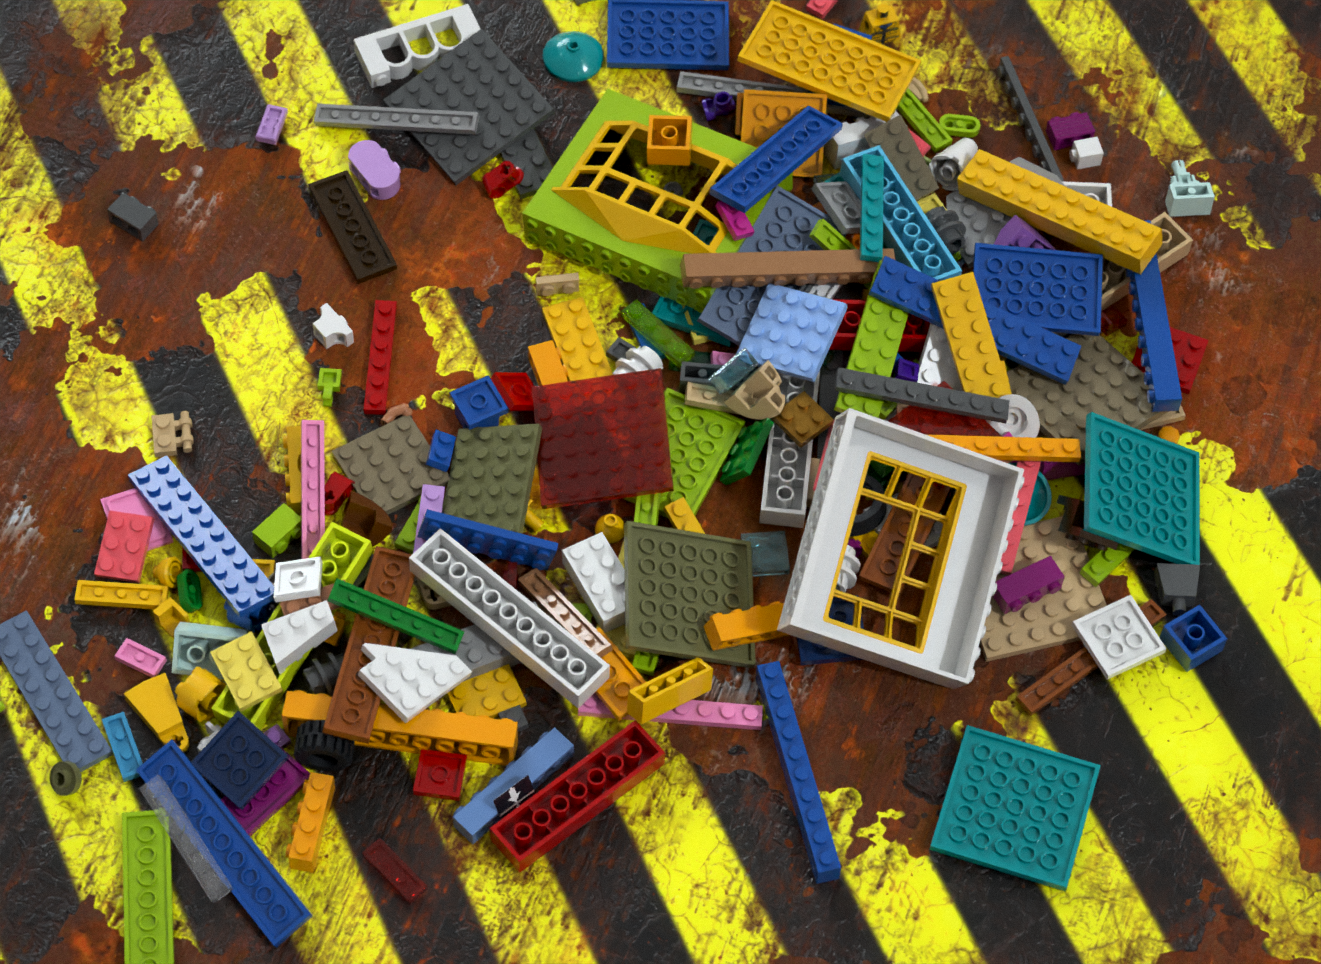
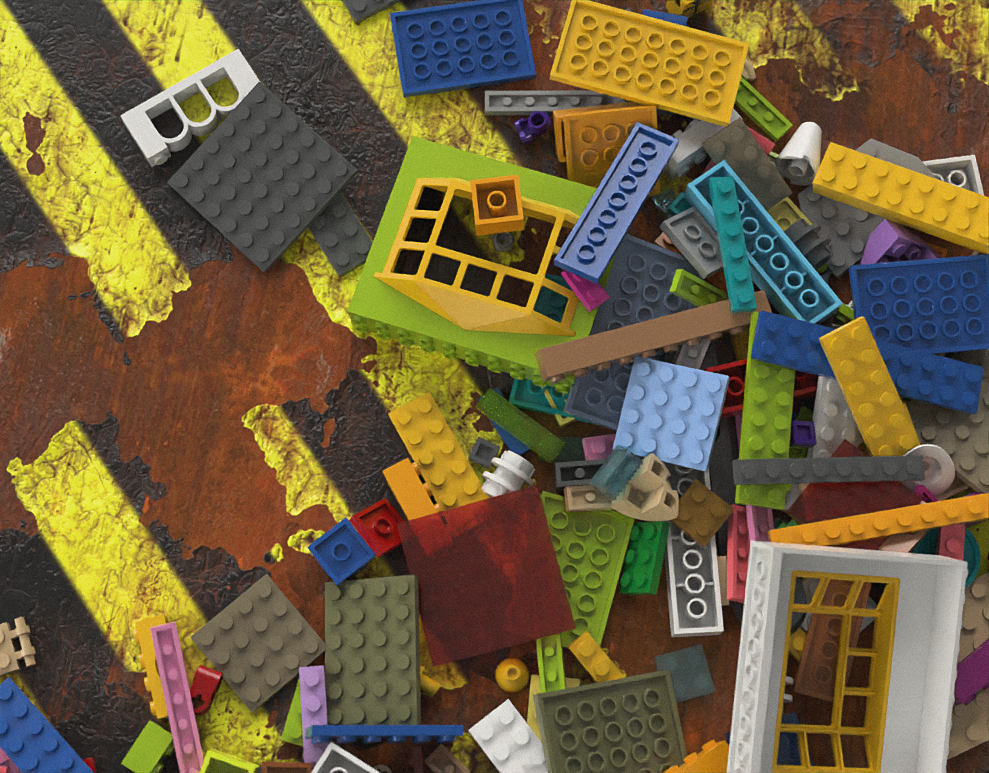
camera: 10 degrees left, 15 degrees up
lavender plate [255,104,288,145] -> none
dark brown plate [308,170,397,284] -> none
white brick [313,303,354,349] -> none
light grey plate [314,104,479,134] -> none
lime plate [318,368,342,407] -> none
reddish brown brick [340,491,393,547] -> none
lavender brick [348,140,401,200] -> none
red plate [364,300,397,415] -> none
nougat arm [380,403,413,425] -> none
blue plate [426,429,456,472] -> none
red piece [482,161,524,199] -> none
tan plate [536,273,579,296] -> none
teal dish [543,31,604,82] -> none
lime plate [939,114,980,137] -> none
dark grey plate [997,56,1065,182] -> none
magenta brick [1046,112,1095,151] -> none
white brick [1069,137,1104,169] -> none

